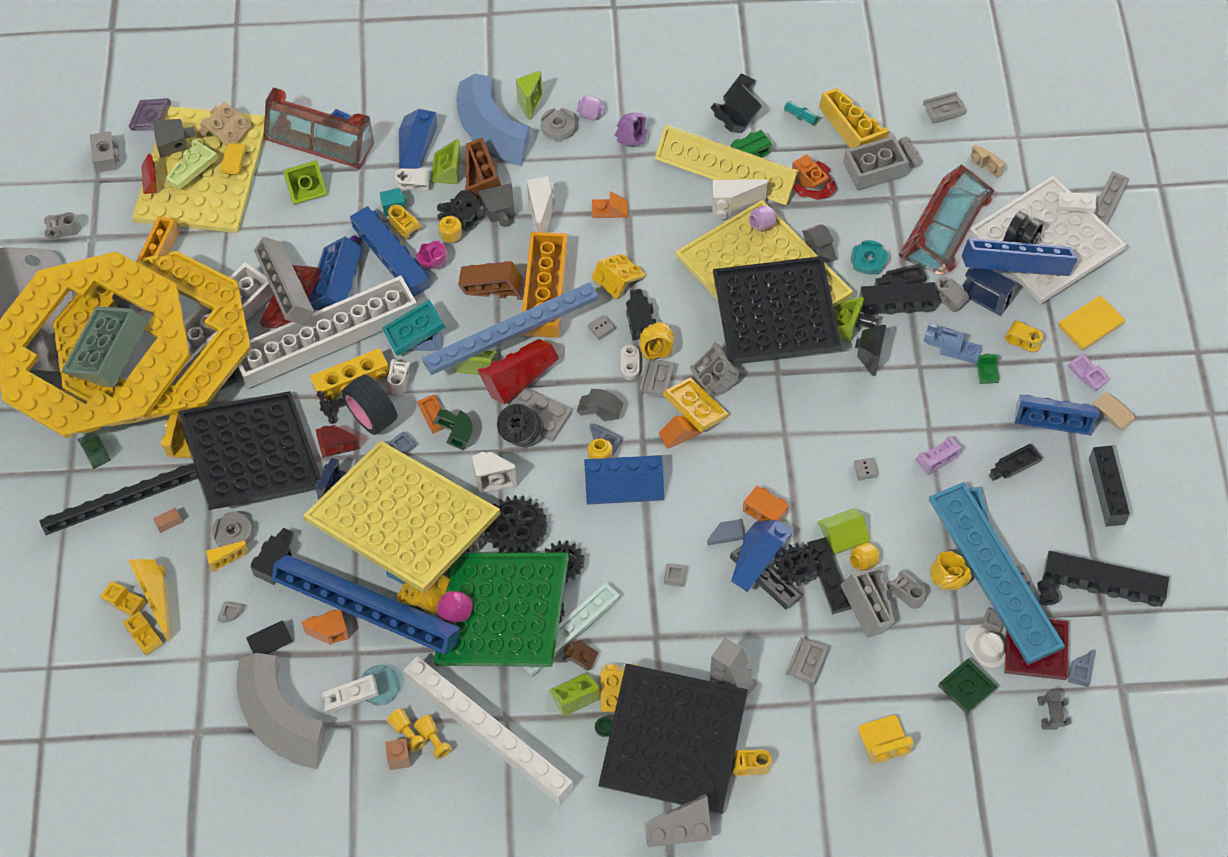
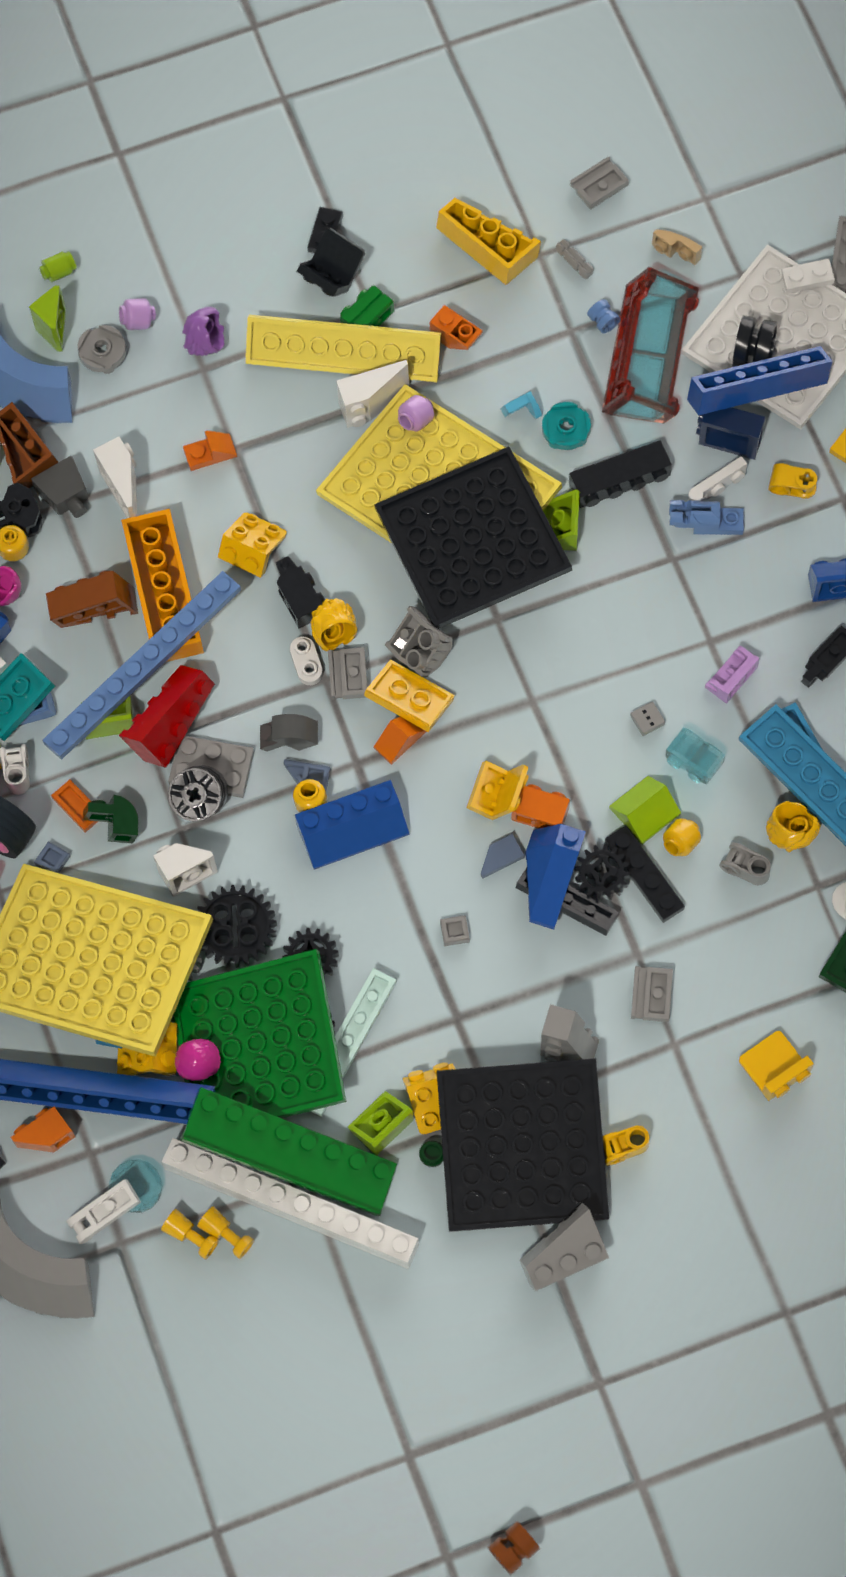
camera: 15 degrees left, 10 degrees up
nougat brick [385,739,411,770] -> none
reddish brown bracket [563,640,598,671] -> none
light grey tile [588,315,614,340] -> none
teal pin [784,101,819,126] -> none
red helmet [793,161,837,200] -> none
dark grey brick [802,224,837,263] -> none
light grey wedge [840,566,894,638] -> none
light grey brick [843,136,909,190] -> none
black slope [855,324,886,376] -> none
black bush [856,310,879,328] -> none
black hinge [874,263,927,285] -> none
light grey piece [936,277,969,312] -> none
green bracket [976,353,999,384] -> none
none -> lime brick [39,251,77,283]
none -> green plate [181,1087,397,1216]
none -> yellow bracket [466,761,528,820]
none -> medium azure tile [501,391,542,419]
none -> medium blue wheel [587,299,620,334]
none -> clear light blue brick [665,727,725,785]
none -> white plate [688,456,747,501]

